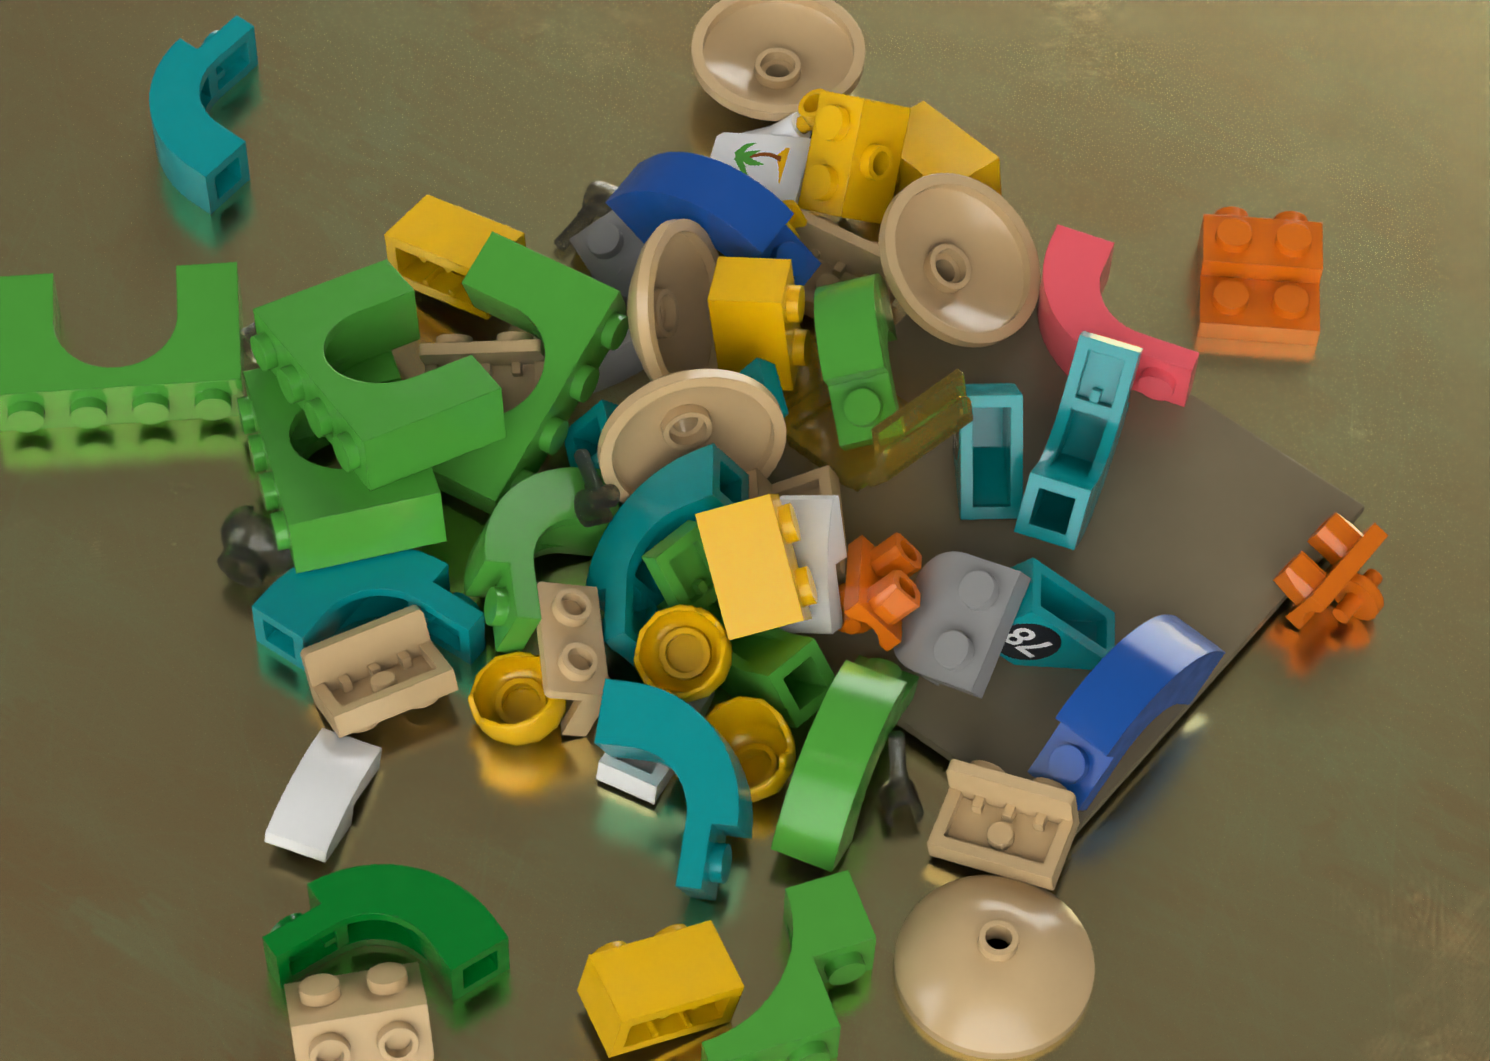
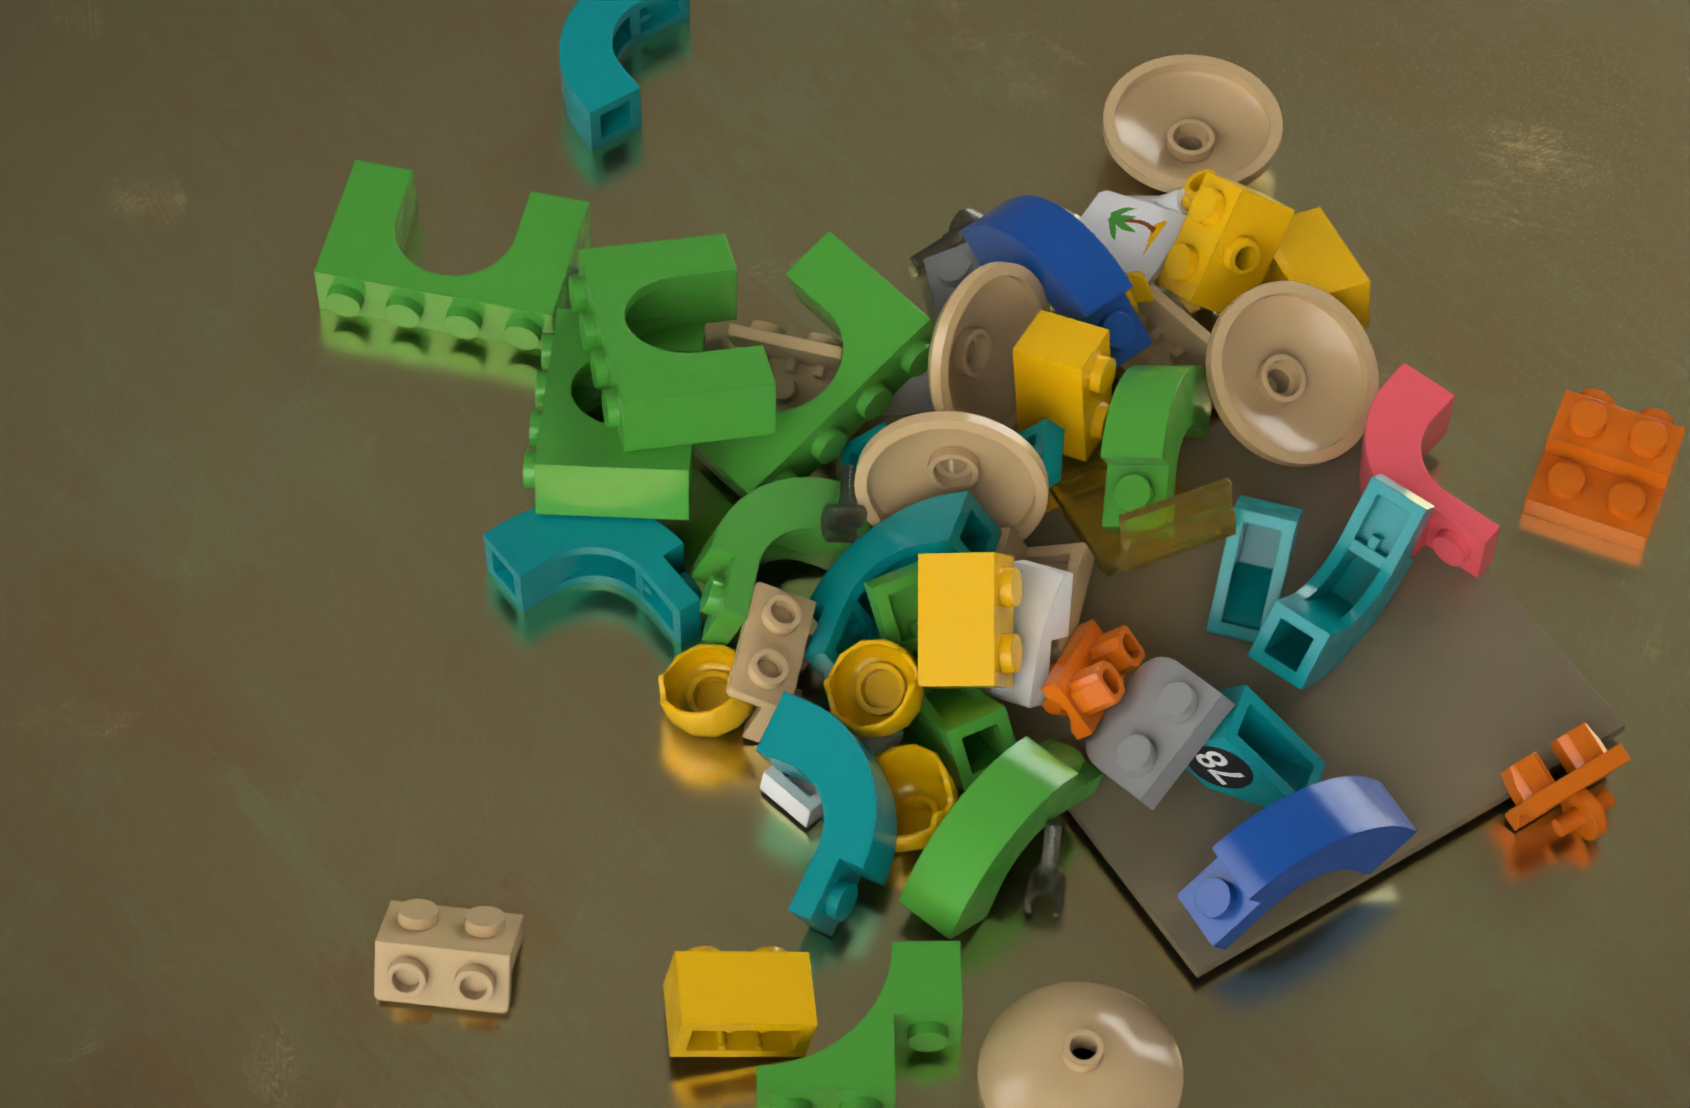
camera: 20 degrees right, 0 degrees up
clear smoke animal [217,504,293,588] -> none
green arch [262,864,510,1002] -> none
white slope [264,728,382,863] -> none
tan bracket [300,605,459,738] -> none
yellow brick [384,194,526,320] -> none
tan bracket [927,759,1080,891] -> none

